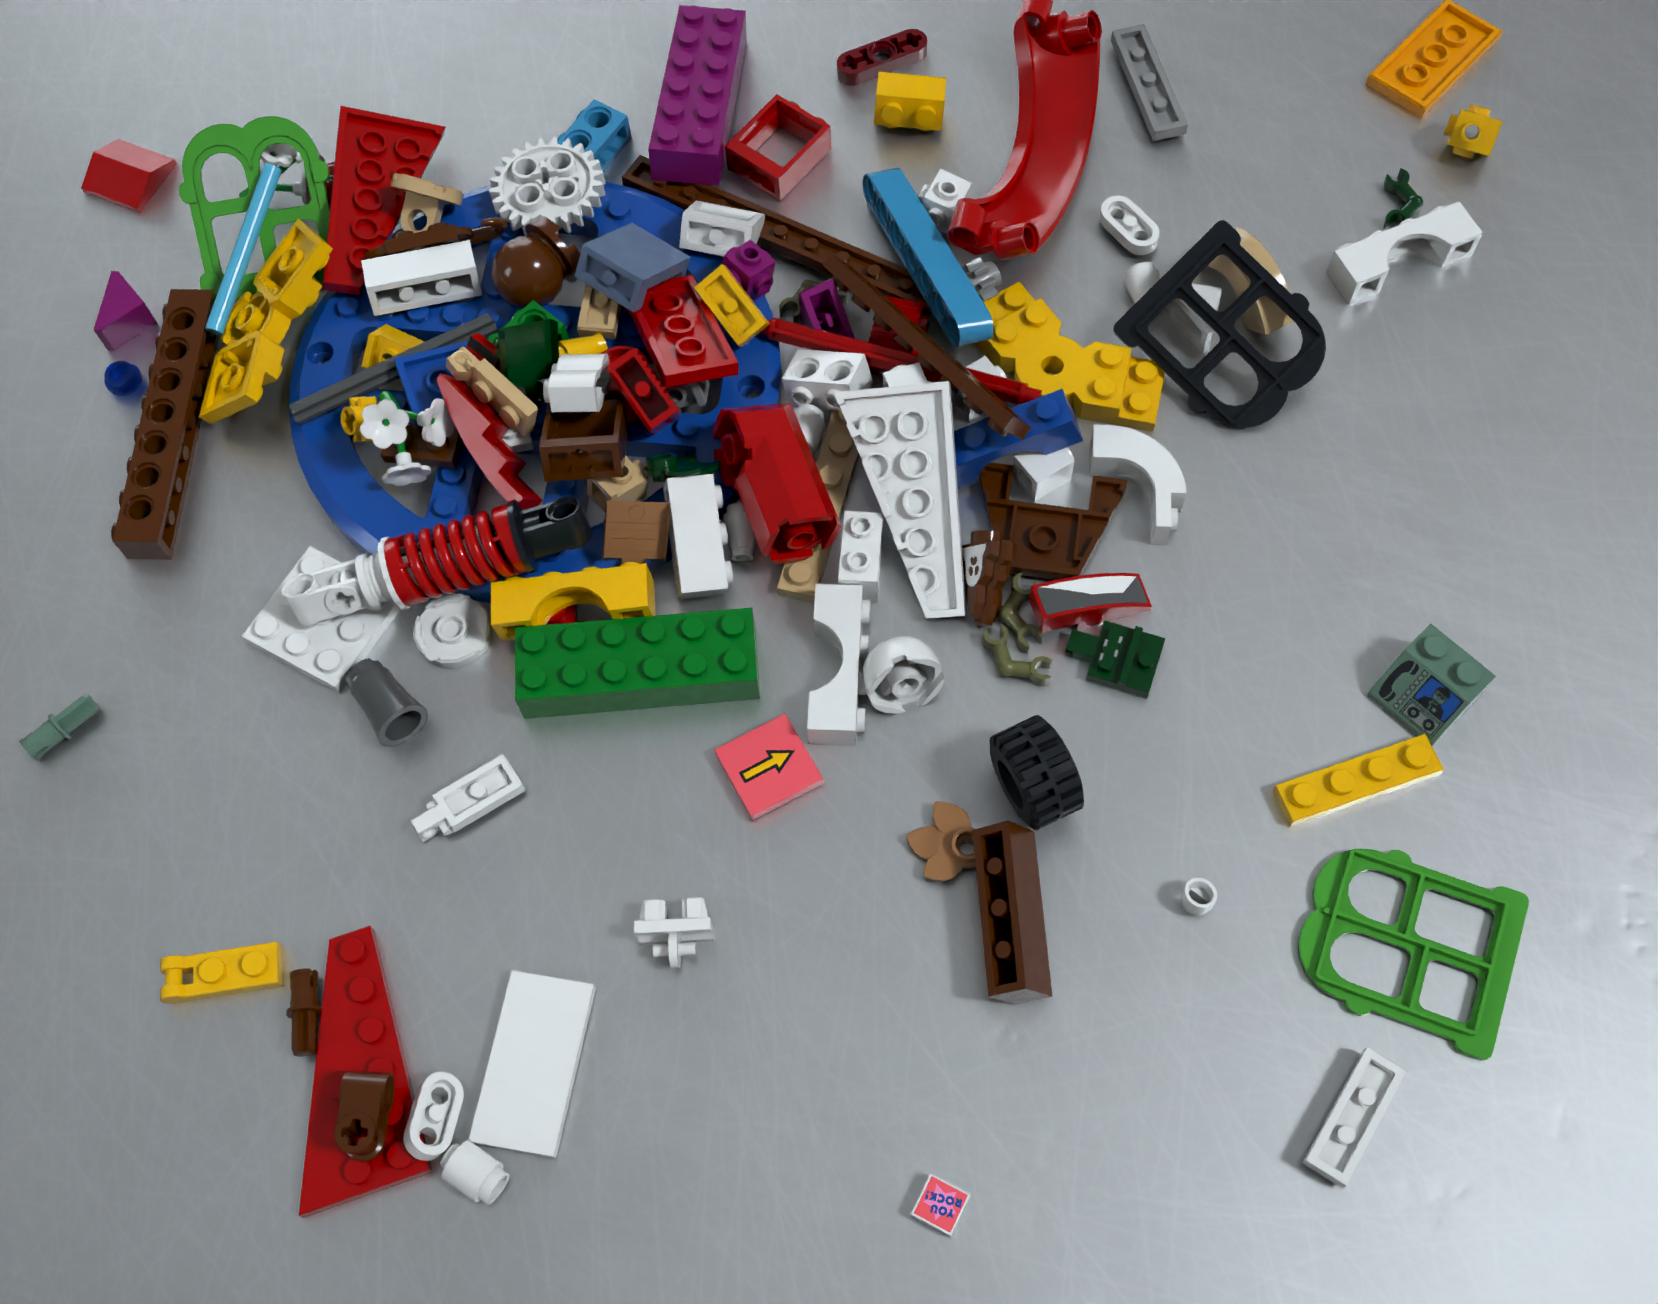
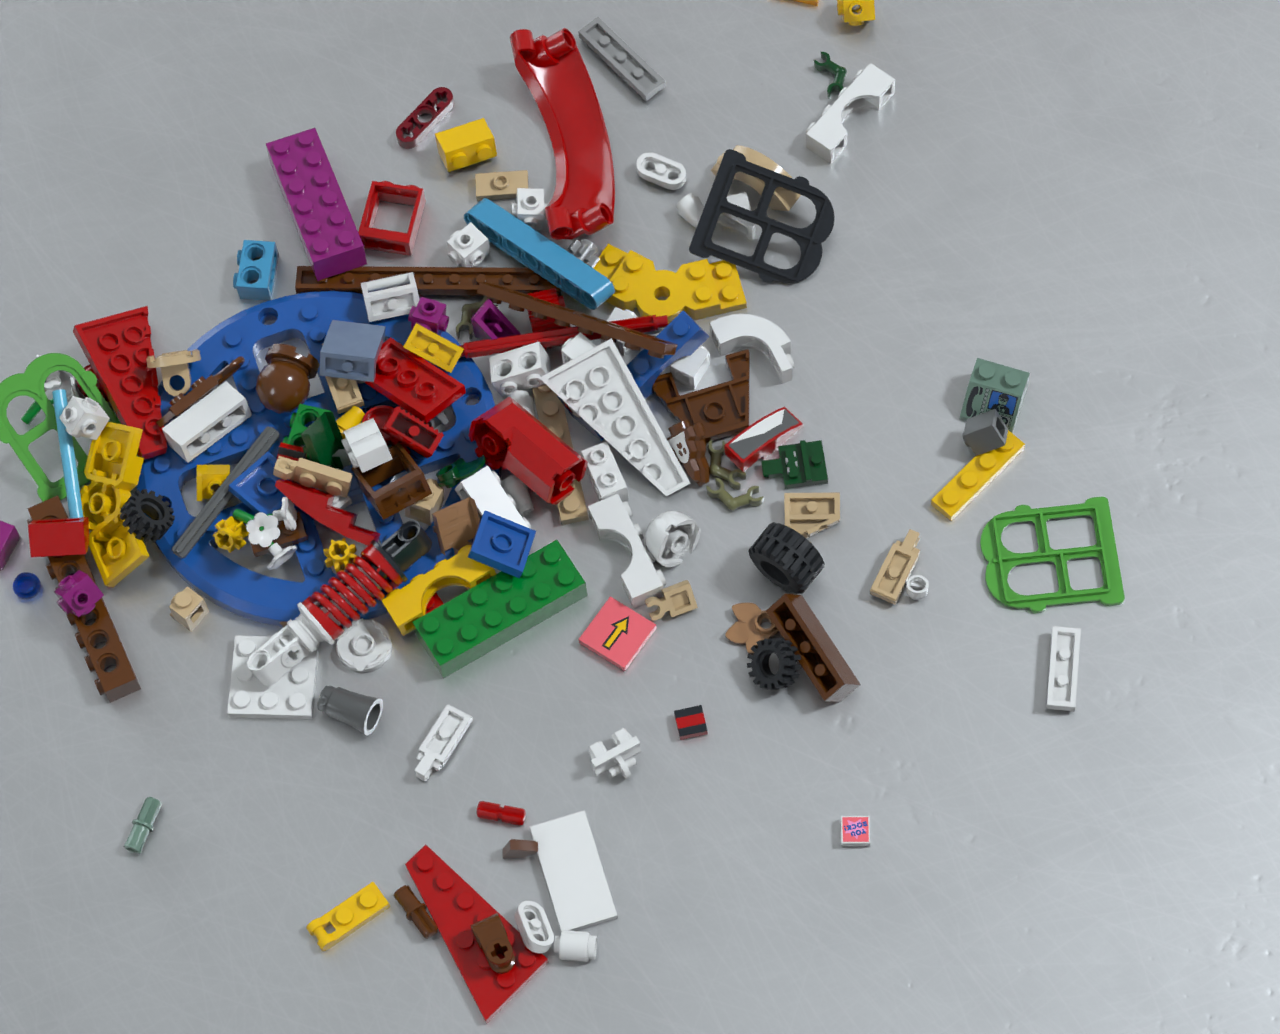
camera: 25 degrees left, 0 degrees up
white gear [489,137,606,236] -> none
none -> red brick [28,517,89,557]
none -> magenta brick [54,570,104,617]
none -> white brick [59,396,110,440]
none -> black tyre [120,489,175,542]
none -> tan brick [169,586,209,632]
none -> yellow gear [323,538,357,574]
none -> white brick [447,222,491,267]
none -> blue plate [468,510,536,578]
none -> tan plate [475,170,529,201]
none -> red piece [476,801,526,825]
none -> reddish brown tile [502,839,538,859]
none -> tan plate [645,580,698,620]
none -> tile [674,705,708,740]
none -> black tyre [747,638,802,690]
none -> tan wing [784,492,840,539]
none -> tan hinge [870,529,920,605]
none -> dark grey brick [962,409,1008,456]

